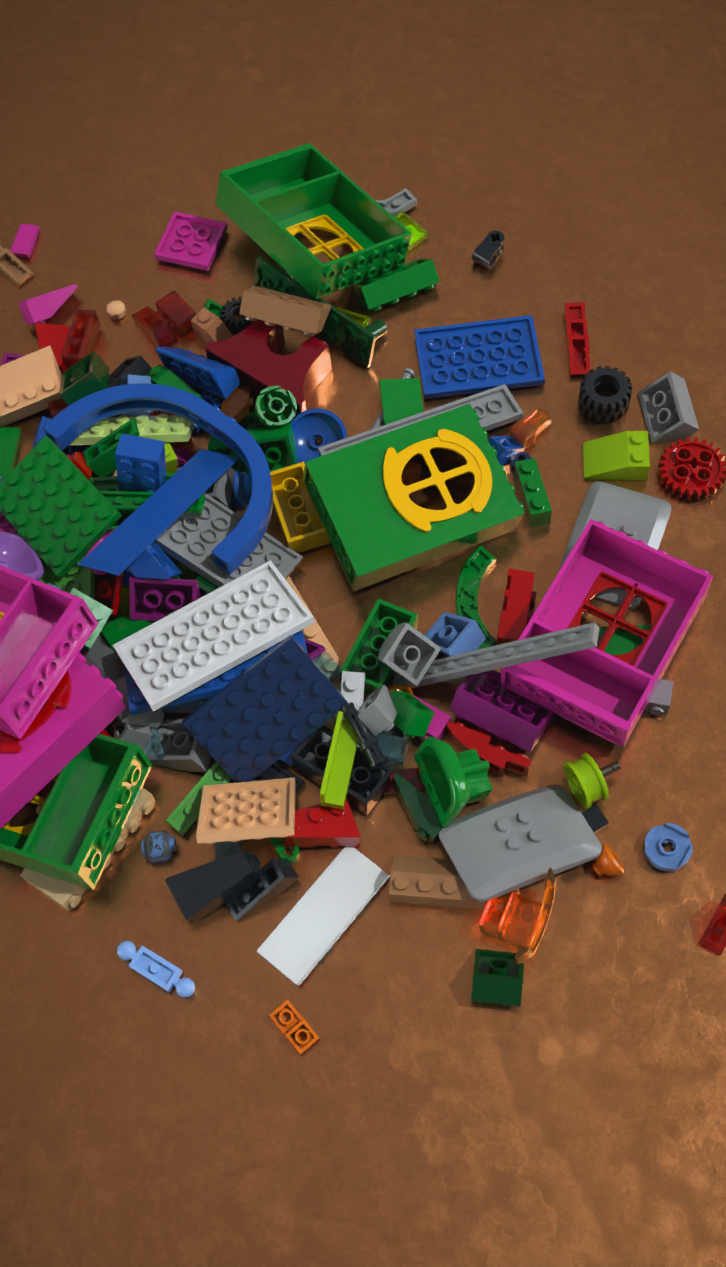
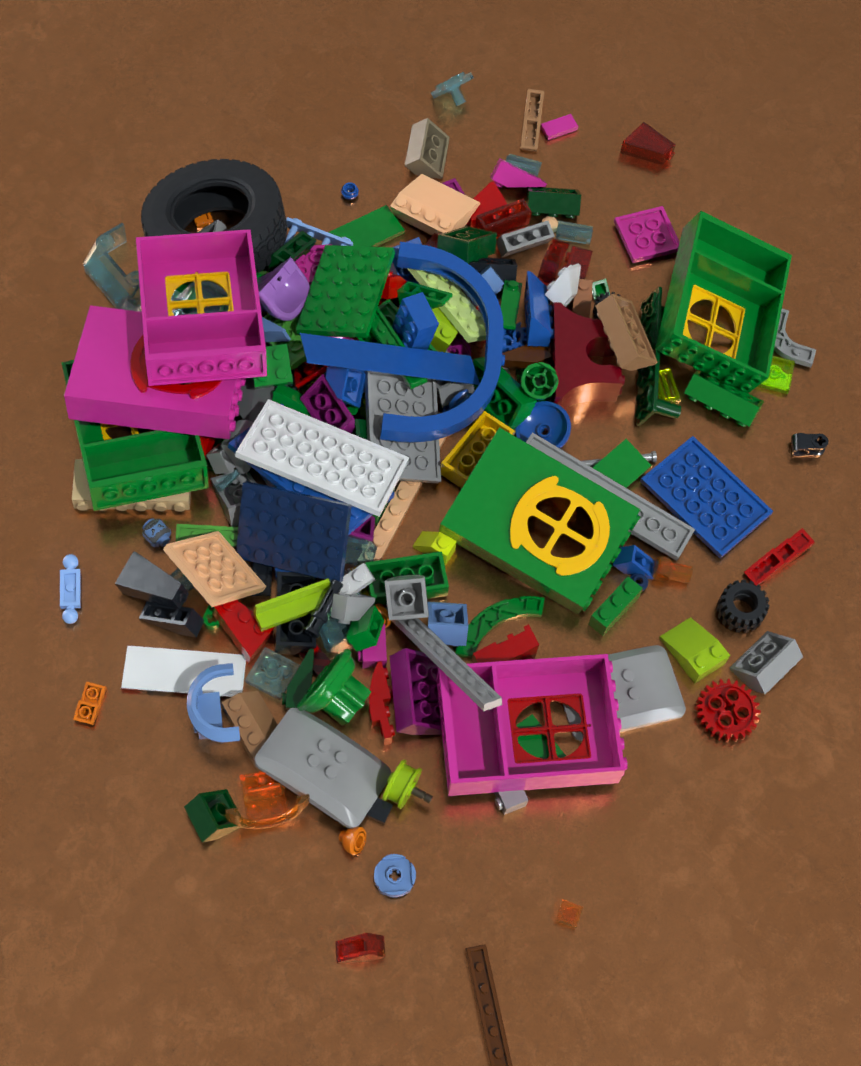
camera: 40 degrees right, 0 degrees up
none -> medium blue piece [187,663,240,742]
none -> clear light blue plate [245,647,300,700]
none -> neon yellow slope [413,531,457,566]
none -> light grey brick [496,220,555,258]
none -> clear light blue panel [506,154,542,177]
none -> dark green slope [526,187,582,218]
none -> white slope [545,263,581,307]
none -> clear light blue panel [555,221,593,245]
none -> clear red slope [620,122,676,165]

